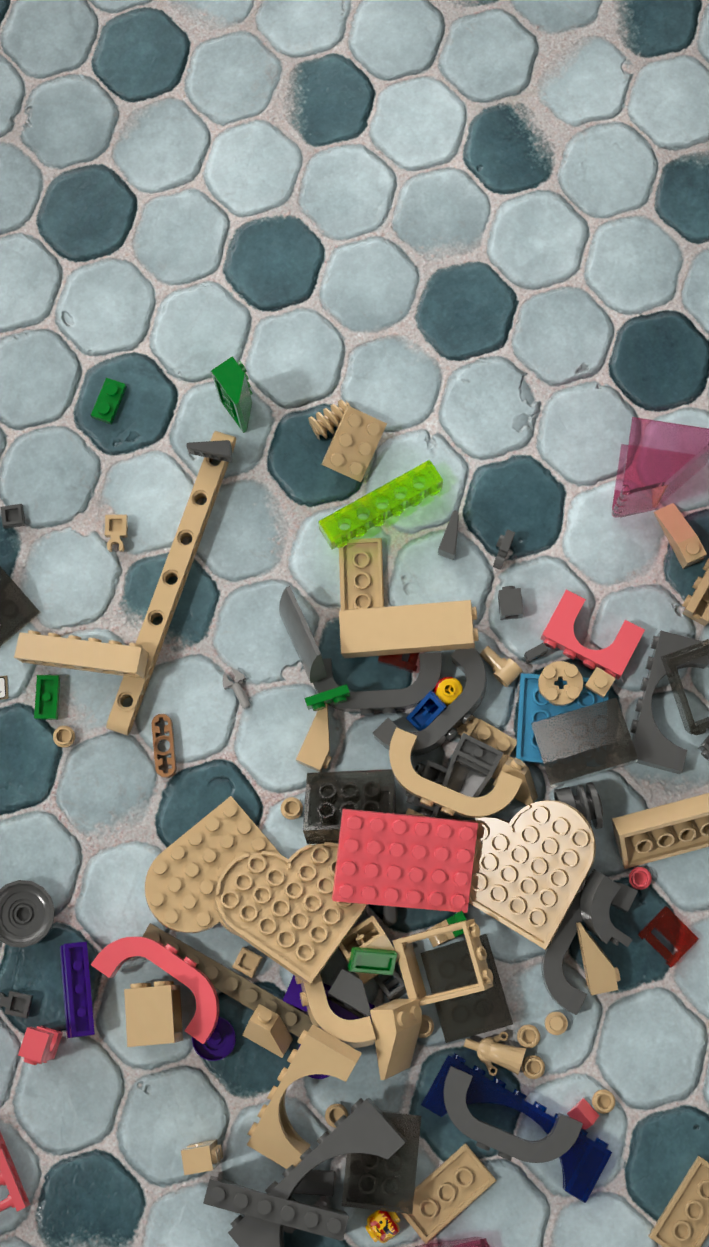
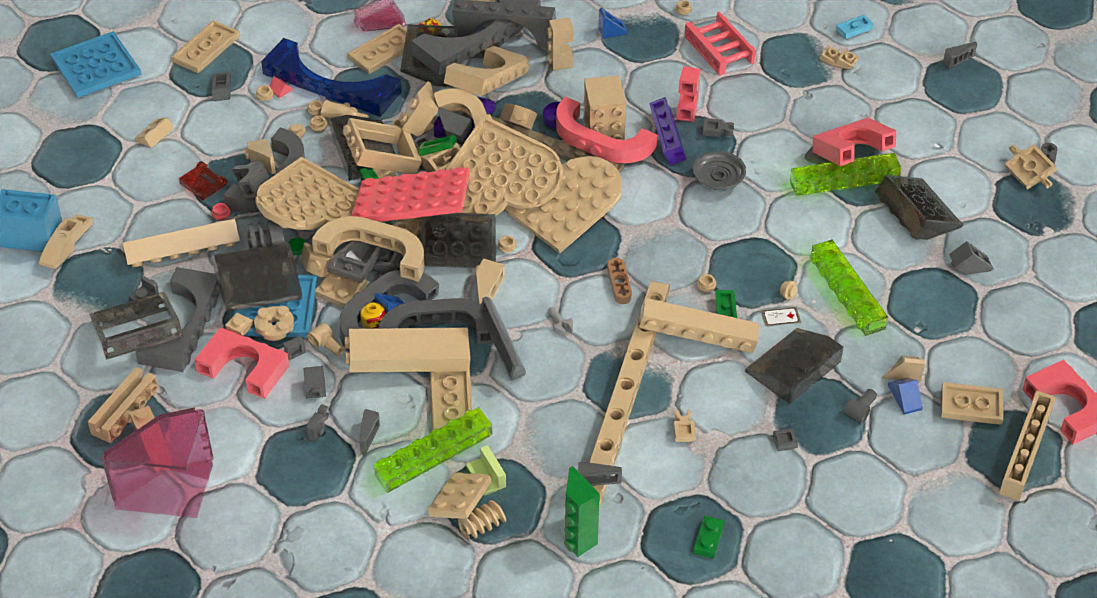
camera: 170 degrees right, 30 degrees down
green plate [304,684,350,711] -> none
dark grey arch [443,1066,583,1163] -> none
none -> dark grey slope [211,72,231,101]
none -> yellowish green panel [466,445,506,496]
none -> blue slope [598,7,628,38]

